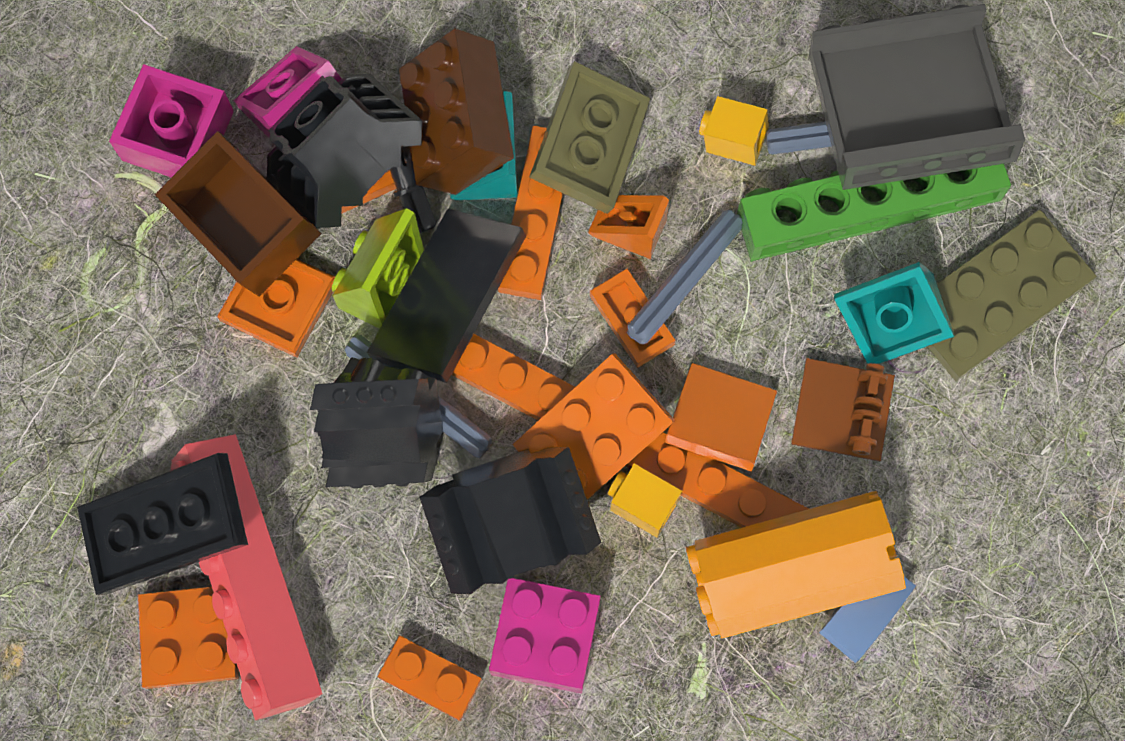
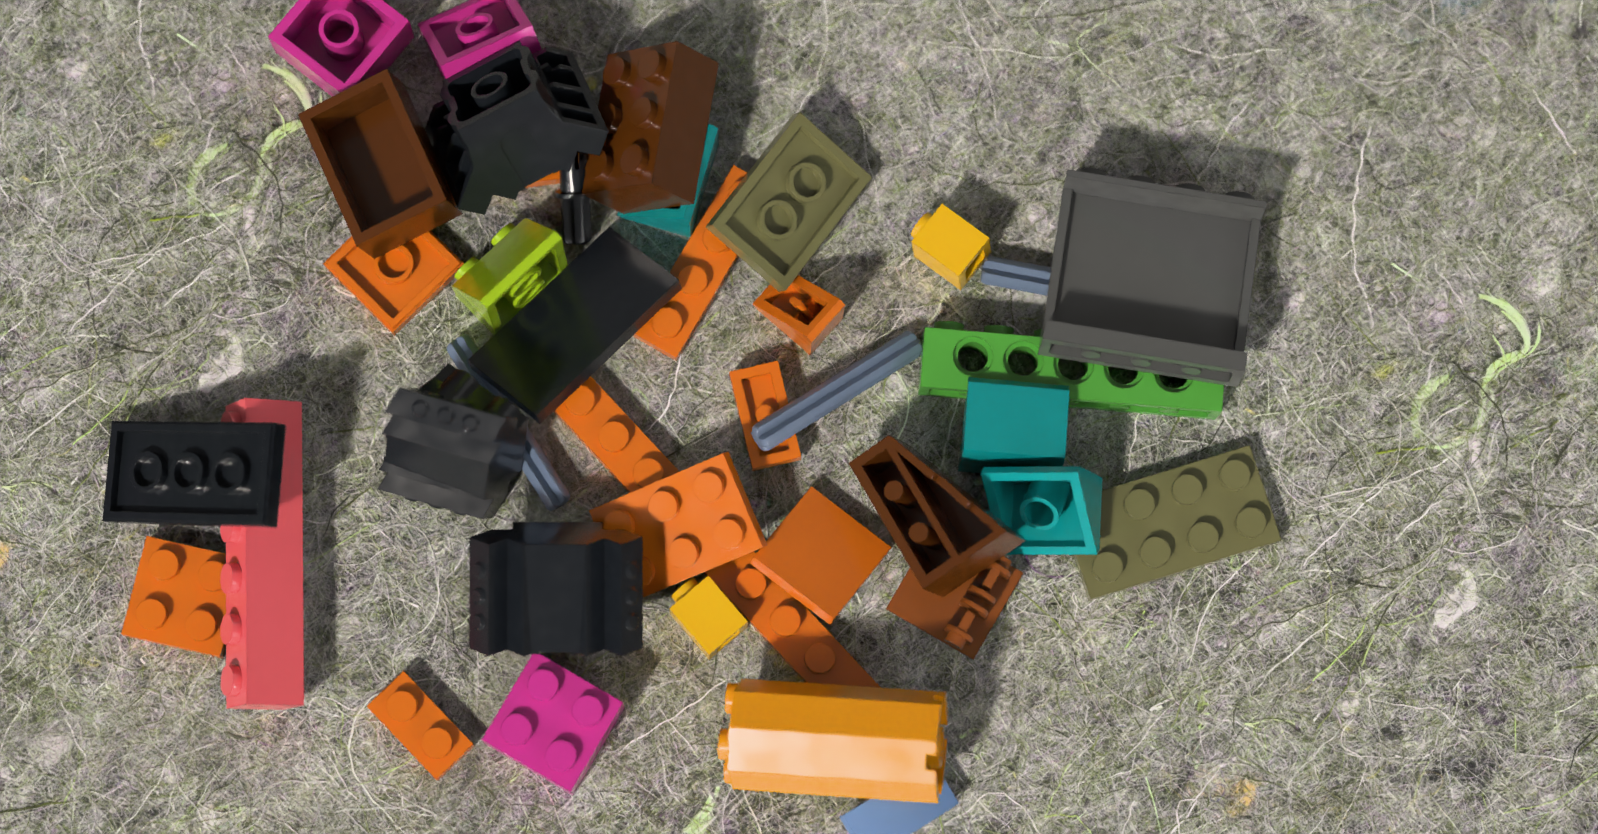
camera: 10 degrees right, 5 degrees up
none -> reddish brown wedge [849,435,1026,597]
none -> teal slope [958,377,1069,473]

